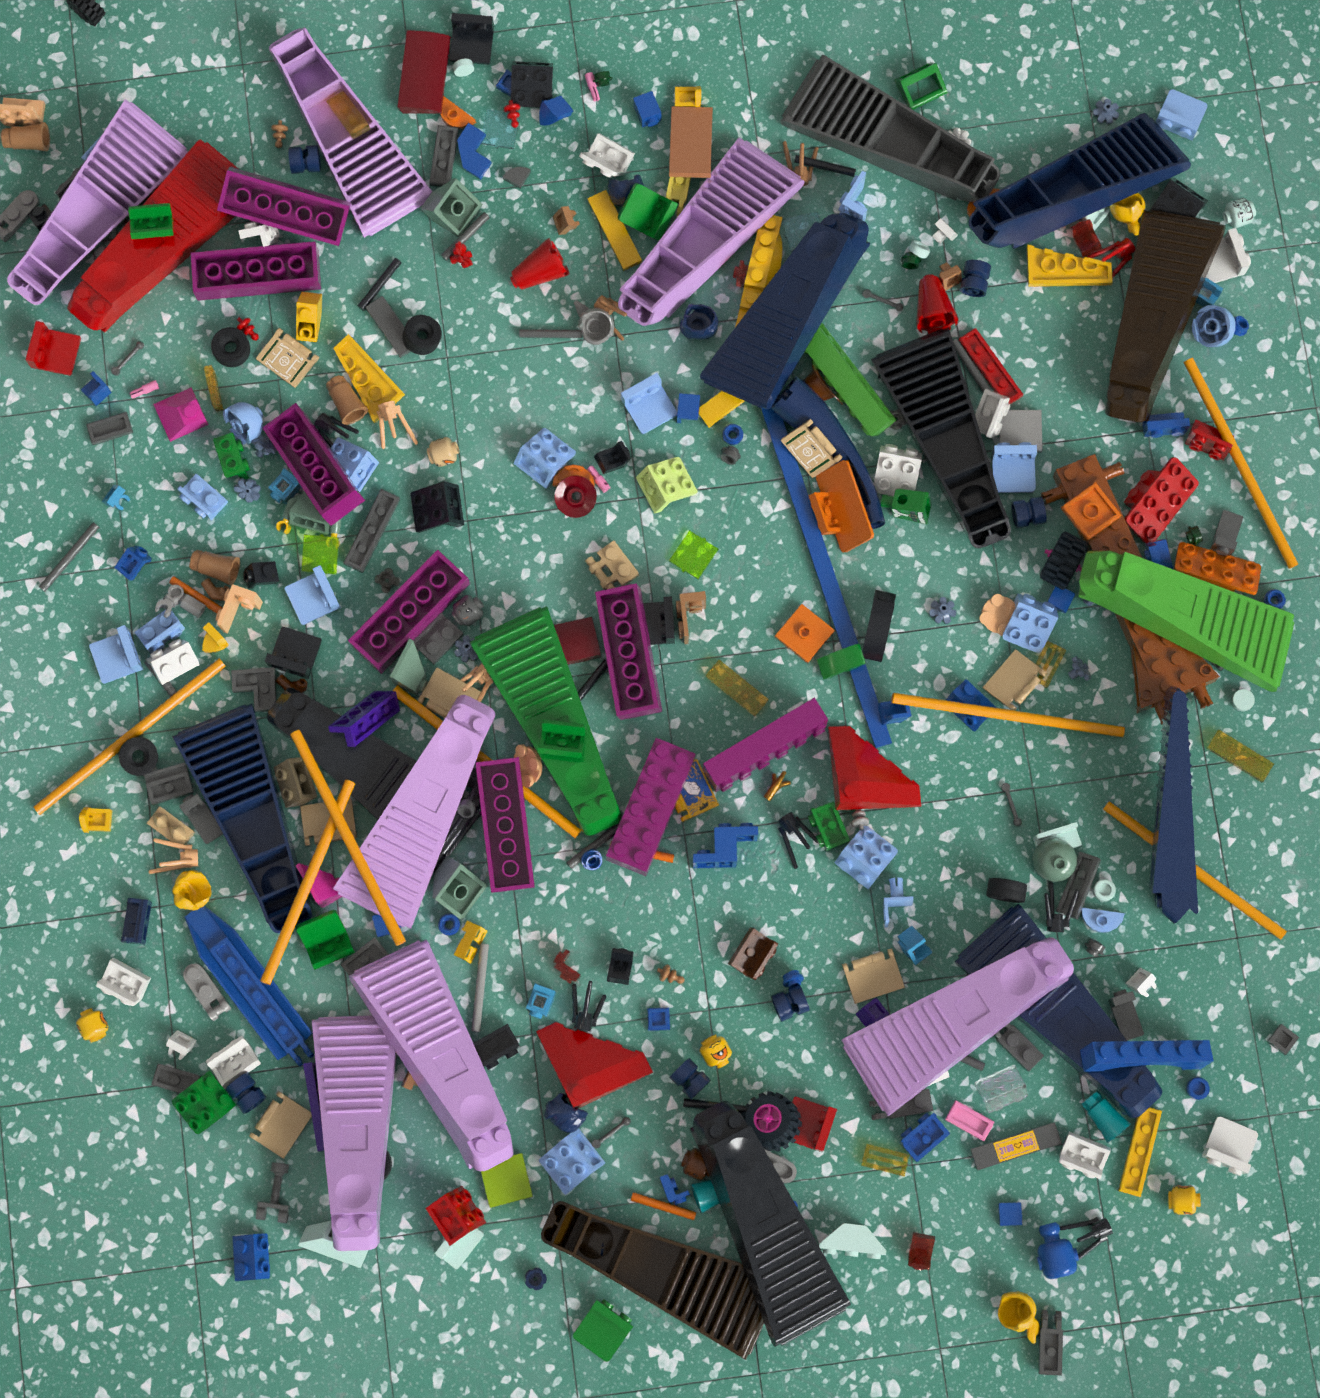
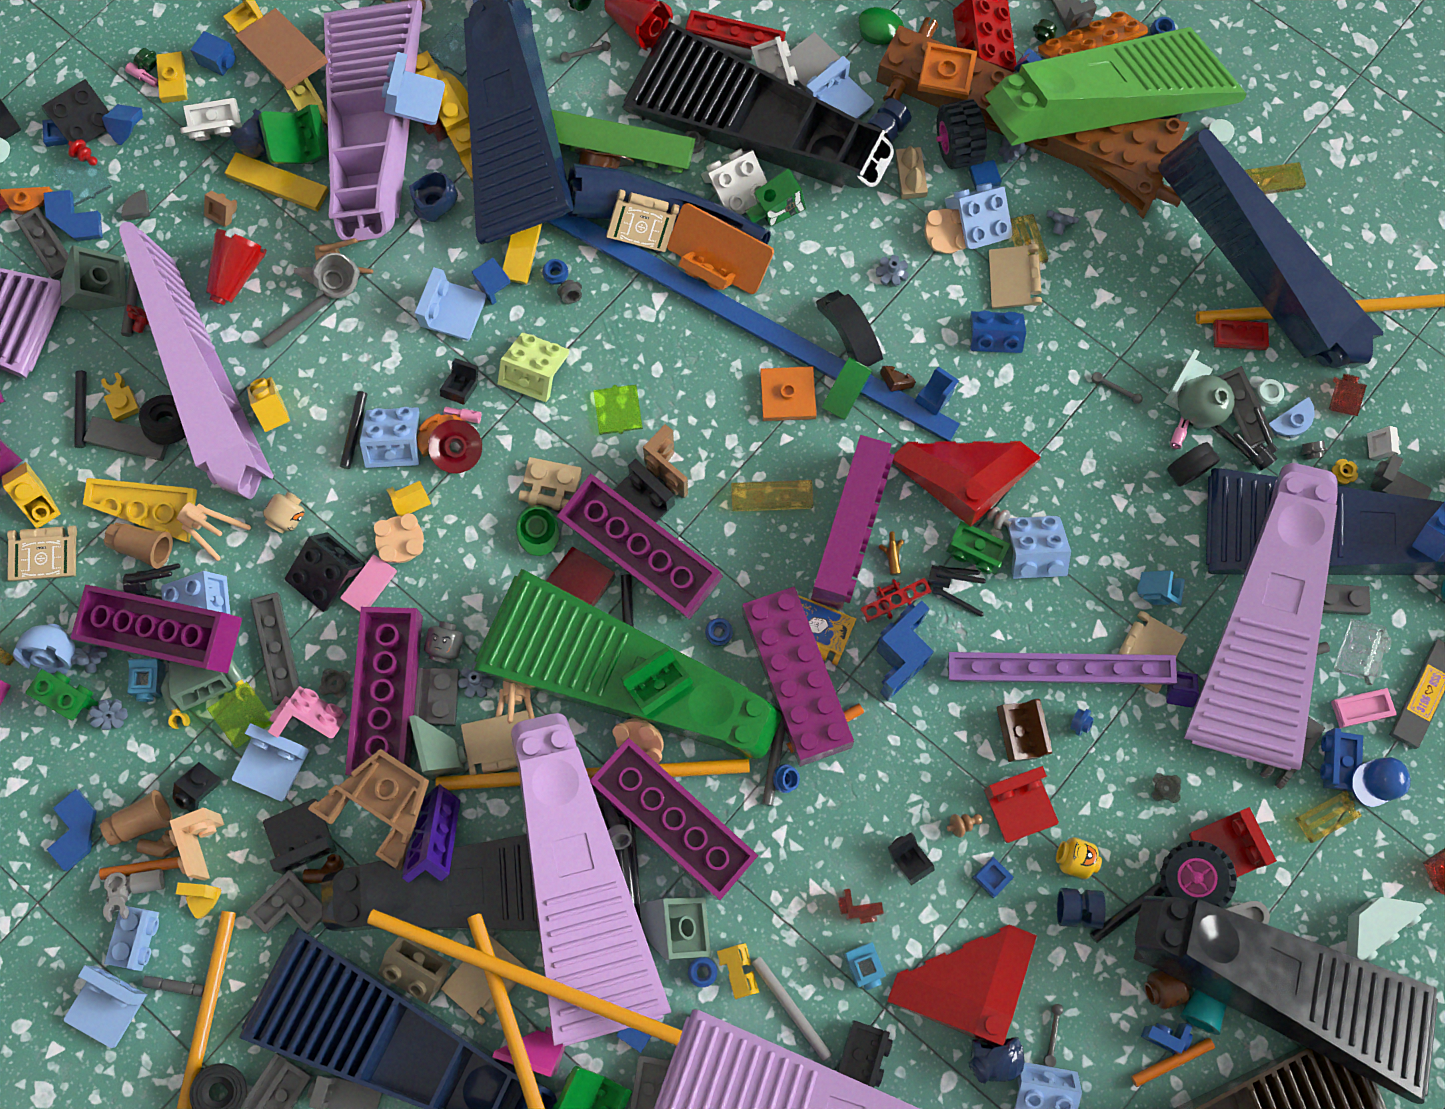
camera: 45 degrees left, 5 degrees down
blue bracket [114,546,152,581] -> none
white bracket [146,639,200,685] -> none
light blue bracket [177,474,228,520] -> none
black plant [572,981,606,1032] -> none
dark blue wheel [771,984,810,1022] -> none
light blue bracket [883,877,913,928] -> none
light orange piece [891,693,1125,737] -> none
none -> blue tile [47,789,97,872]
none -> yellow plate [101,372,140,422]
none -> lavender brick [119,222,274,499]
none -> yellow plate [156,51,188,103]
none -> yellow slope [247,377,290,432]
none -> bright pink bracket [268,686,347,739]
none -> medium nougat wing [308,749,429,870]
none -> black bar [340,391,368,469]
none -> bright pink tile [340,555,397,612]
none -> light nougat piece [374,513,424,563]
none -> light blue bracket [381,52,445,125]
none -> yellow tile [386,481,431,516]
none -> green hat [515,505,559,556]
none -> blue plate [705,618,733,646]
none -> green hat [858,7,904,45]
none -> red piece [860,578,931,623]
none -> reddish brown tile [880,366,916,391]
none -> tan tile [895,146,928,199]
none -> medium lavender plate [948,652,1177,685]
none -> red bracket [984,766,1059,843]
none -> clear smoke plate [1152,773,1181,803]
none -> bright pink pin [1170,417,1190,449]
none -> red plate [1213,319,1269,350]
none -> clear red bracket [1329,373,1367,416]
none -> yellow plate [1331,459,1358,485]
none -> blue cap [1351,757,1411,807]

